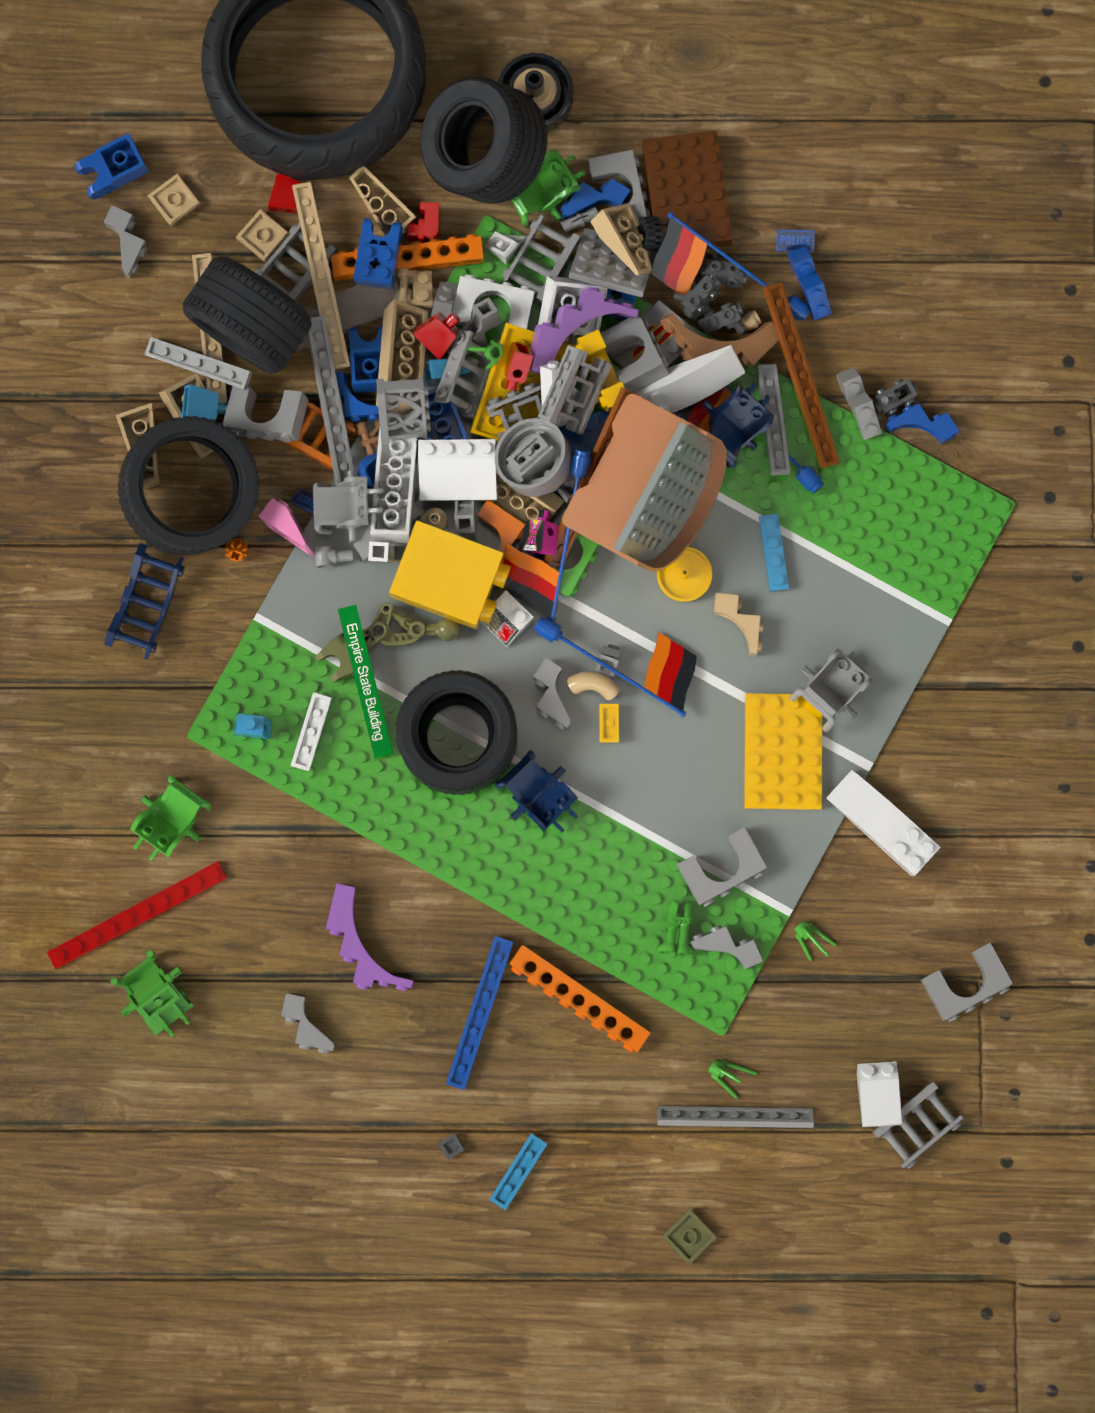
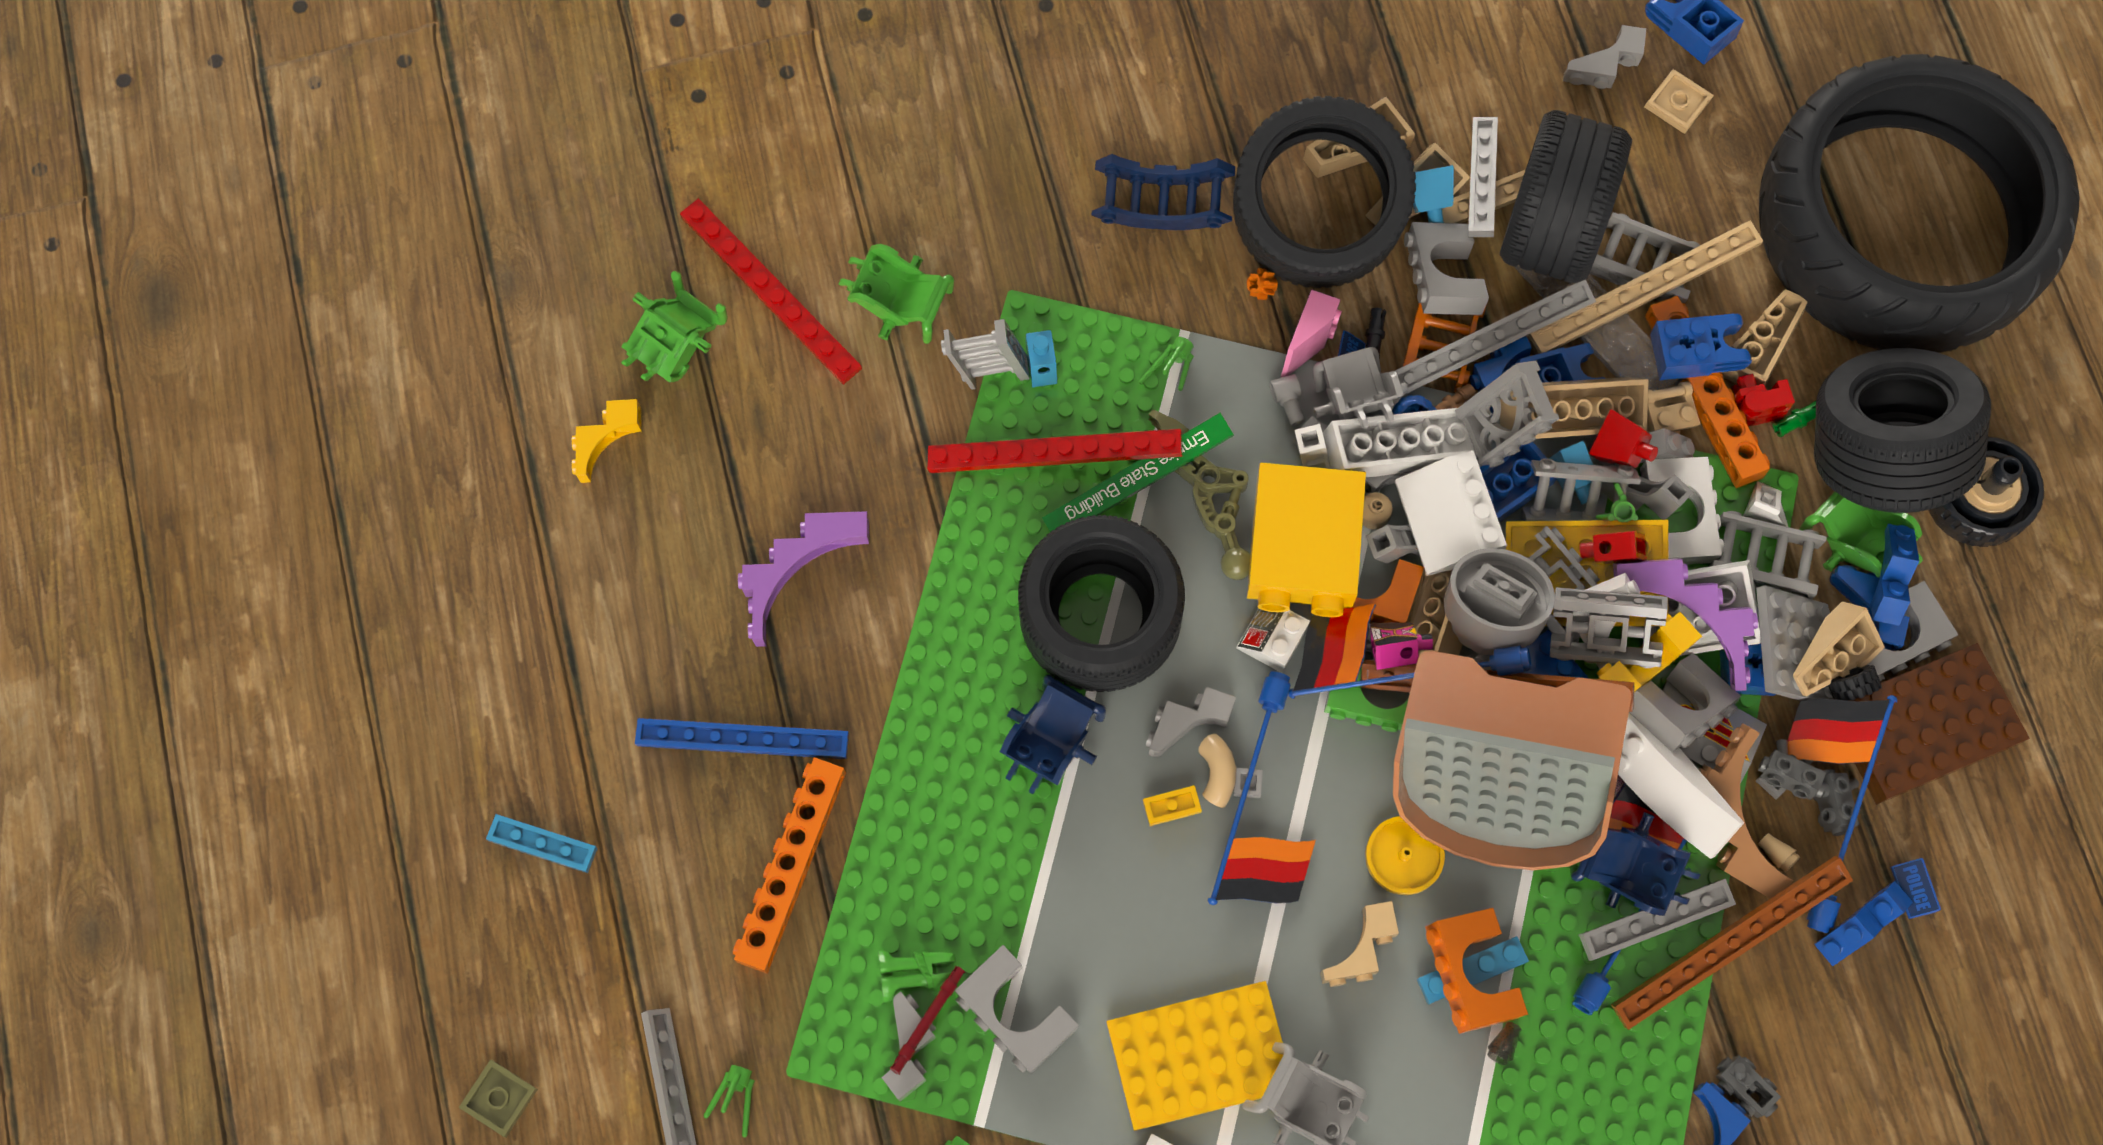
camera: 75 degrees right, 10 degrees down
tan plate [236,209,289,262] -> none
red torso [268,173,315,214] -> none
light grey arch [281,993,335,1054] -> none
white plate [291,692,332,772] -> none
dark grey plate [438,1133,464,1160] -> none
light grey pin [561,207,598,233] -> none
dark grey plate [601,644,622,660] -> none
dark grey brick [698,302,746,334] -> none
light grey arch [836,367,882,440] -> none
none -> yellow arch [572,399,642,483]
none -> dark red piece [890,966,965,1075]
none -> red plate [927,429,1182,473]
none -> light grey fence [941,319,1030,390]
none -> bright green plant [1139,336,1194,391]
none -> black pin [1365,308,1387,359]
none -> orange arch [1425,908,1528,1034]
none -> clear smoke cone [1487,1022,1522,1065]
none -> green pin [1772,400,1816,437]
none -> blue arch [1871,524,1919,626]

